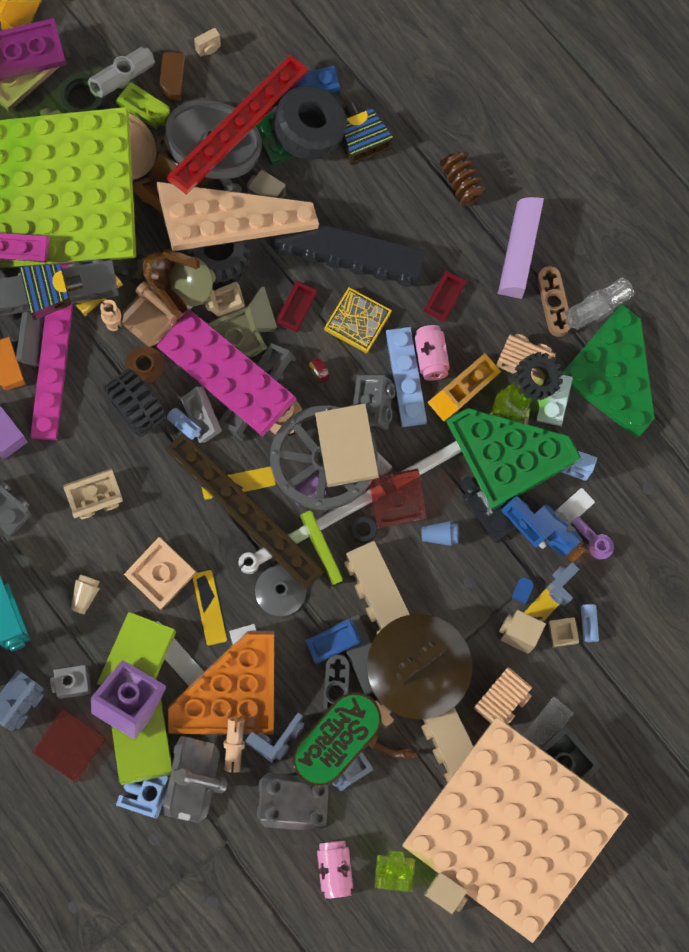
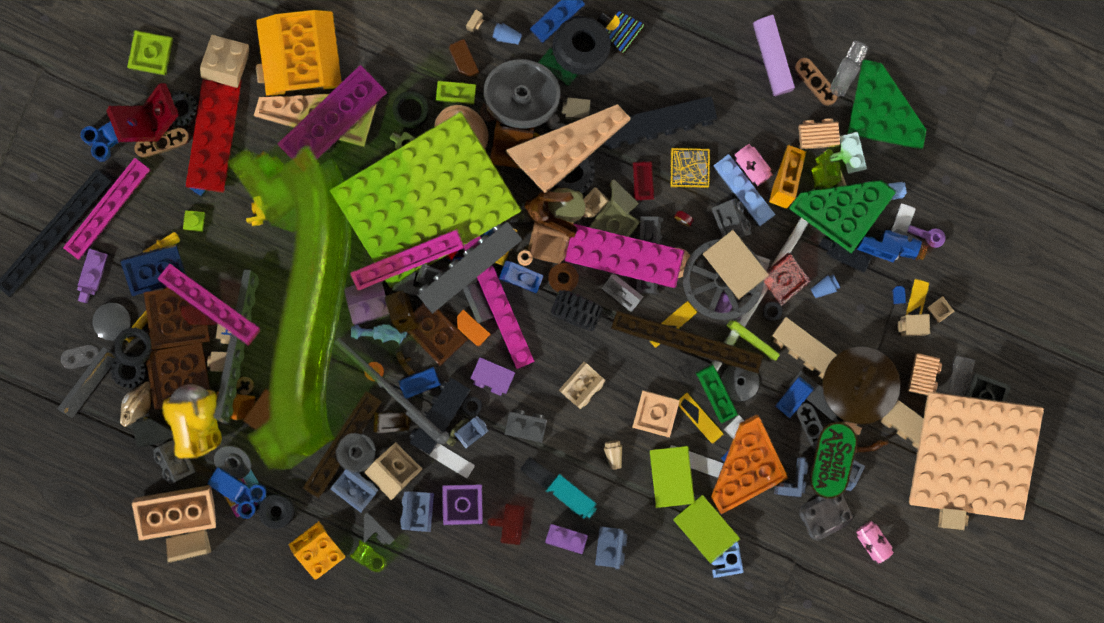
camera: 30 degrees left, 10 degrees up
torso [19,264,83,320] -> none
clear red tile [32,709,106,783] -> none
light grey brick [50,665,91,699] -> none
light grey piece [88,47,155,98] -> none
medium lavender slope [91,660,166,740] -> none
lime tile [144,98,170,126] -> none
flat silver shield [163,736,227,823] -> none
red plate [167,55,309,195] -> none
light blue piece [167,408,201,440] -> none
light nougat pin [224,717,245,773] -> none
clear neon green brick [374,851,415,892] -> none
dark red tile [423,270,467,323] -> none
reddish brown piece [439,152,486,206] -> none
black tyre [513,352,563,401] -> none
sand blue bracket [546,562,579,606] -> none
light blue piece [581,604,599,642] -> none
none -> medium blue cone [492,23,522,45]
none -> blue plate [499,261,544,293]
none -> green tile [696,364,738,424]

